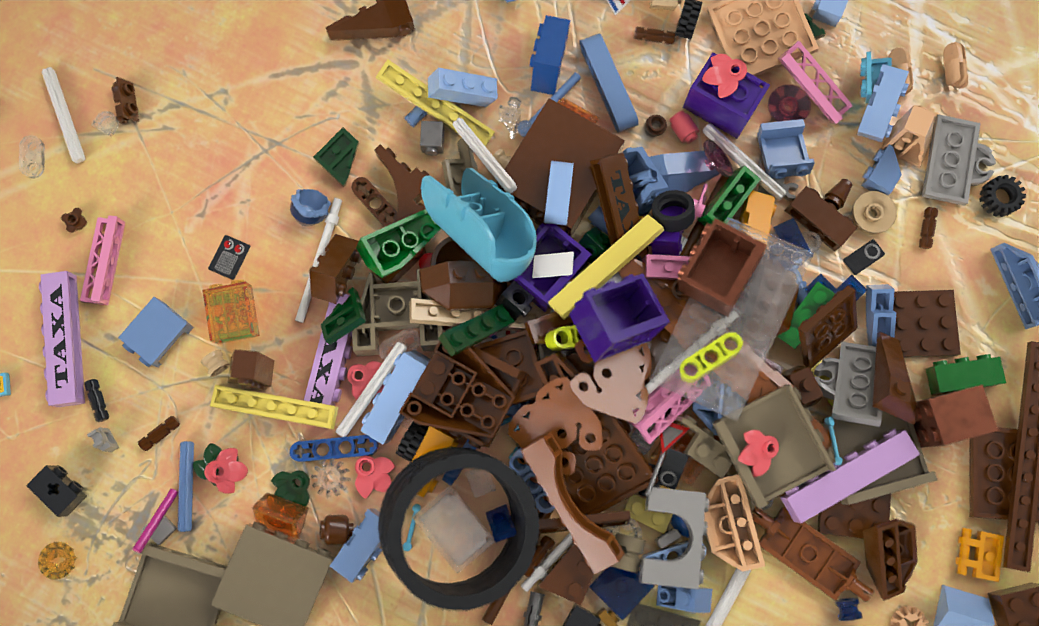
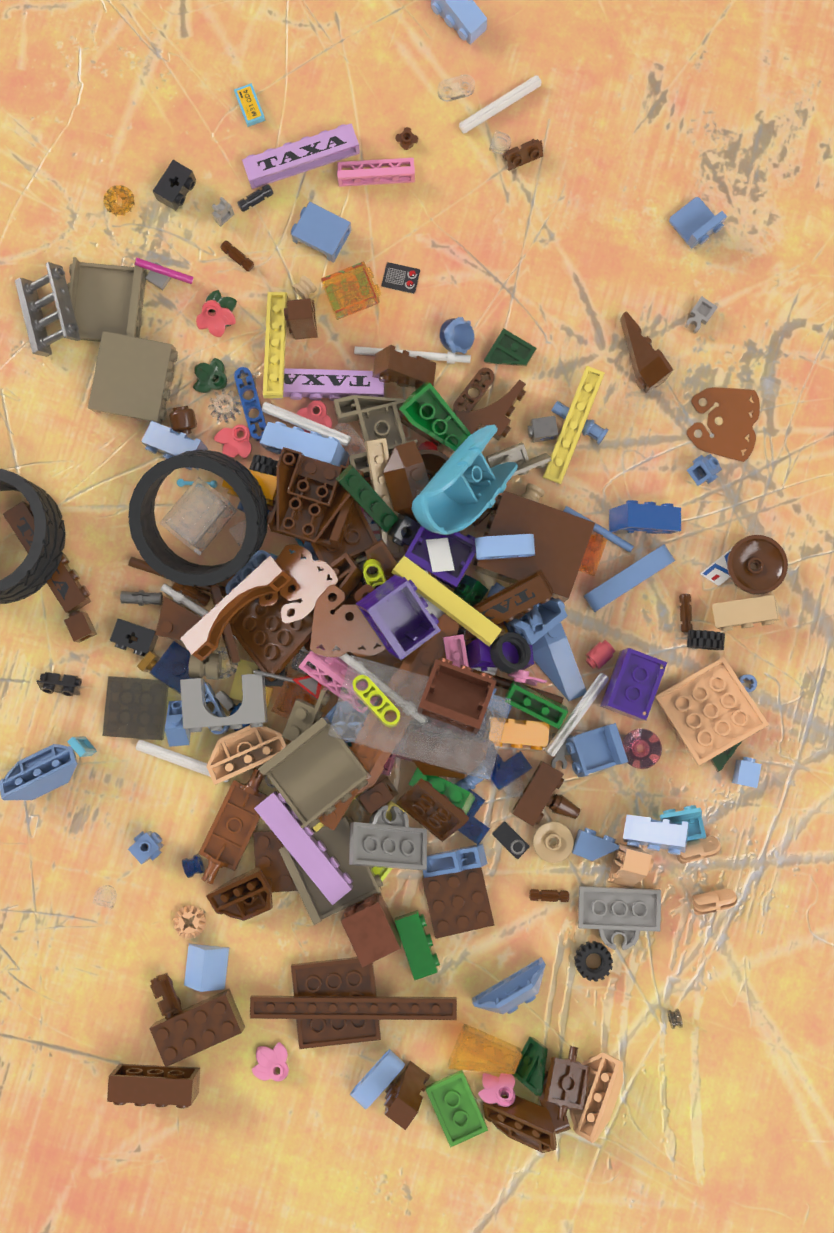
camera: 80 degrees right, 5 degrees up
medium blue axle [178,441,194,532] -> none
clear orange slope [253,492,309,539] -> none
dark green wing [321,287,366,345] -> none
light blue brick [428,68,498,108] -> none
white axle [453,118,517,194] -> none
clear blue plate [486,504,517,543] -> none
clear piece [499,97,532,139] -> none
reddish brown plate [645,115,667,136] -> none
black sticker [656,448,689,490] -> none
coral plate [702,54,747,98] -> none
clear pink dish [703,140,733,177] -> none
coral plate [738,430,779,477] -> none
bright pink fence [778,41,853,124] -> none
medium azure hinge [825,417,843,465] -> none
reddish brown wedge [872,332,917,424] -> none
light orange plate [955,528,1004,582] -> none

